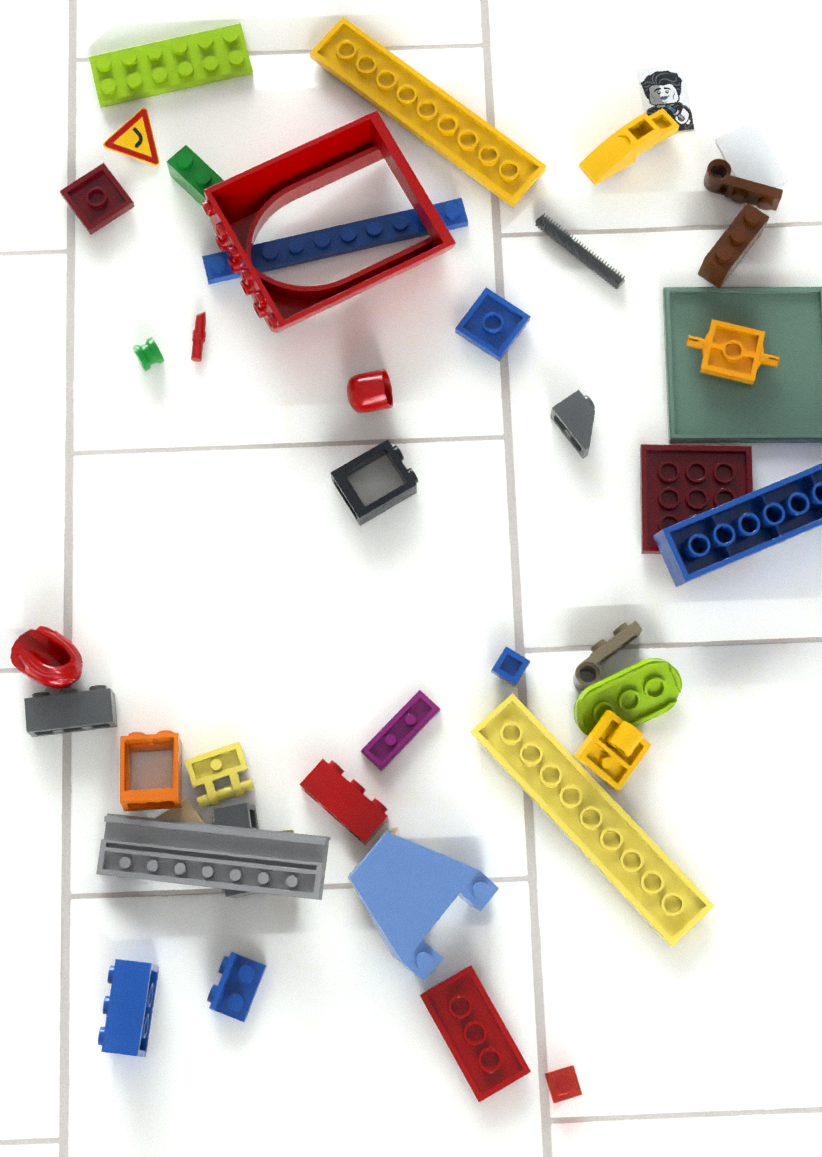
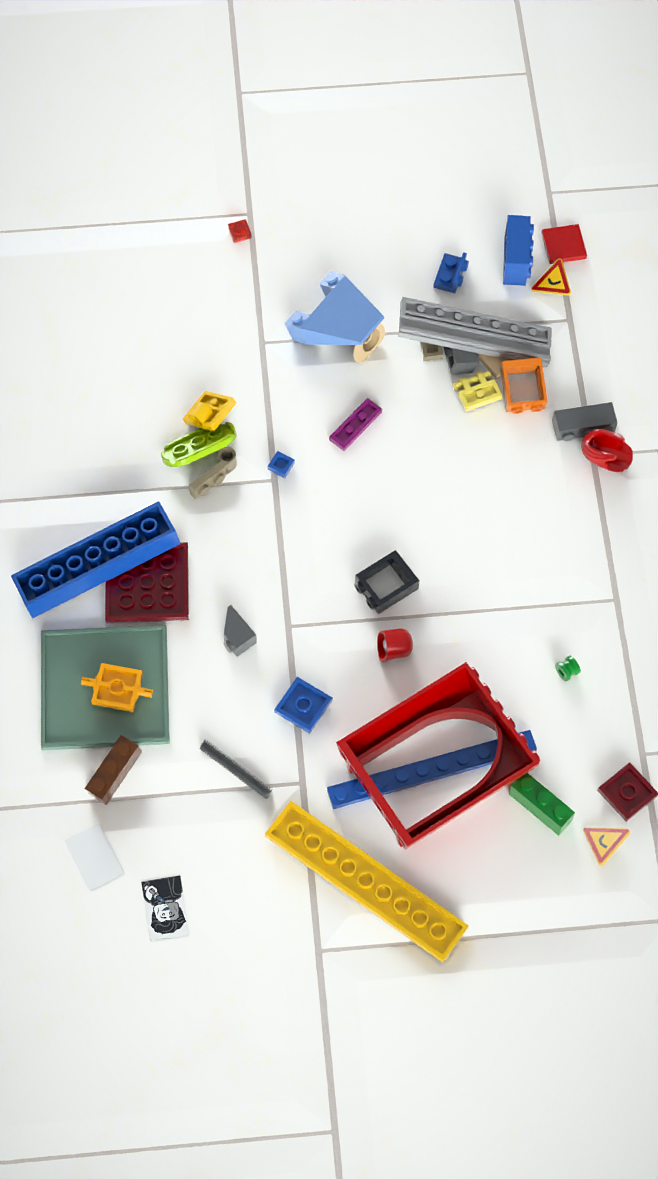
camera: 175 degrees right, 10 degrees down
lime plate [89,23,253,108] -> none
red piece [191,312,206,362] -> none
red brick [299,759,388,846] -> none
red plate [420,965,531,1102] -> none
light yellow plate [470,693,715,947] -> none
yellow slope [579,108,679,185] -> none
reddish brown plate [703,159,783,211] -> none
none -> piece [531,259,571,295]
none -> red tile [541,224,587,264]

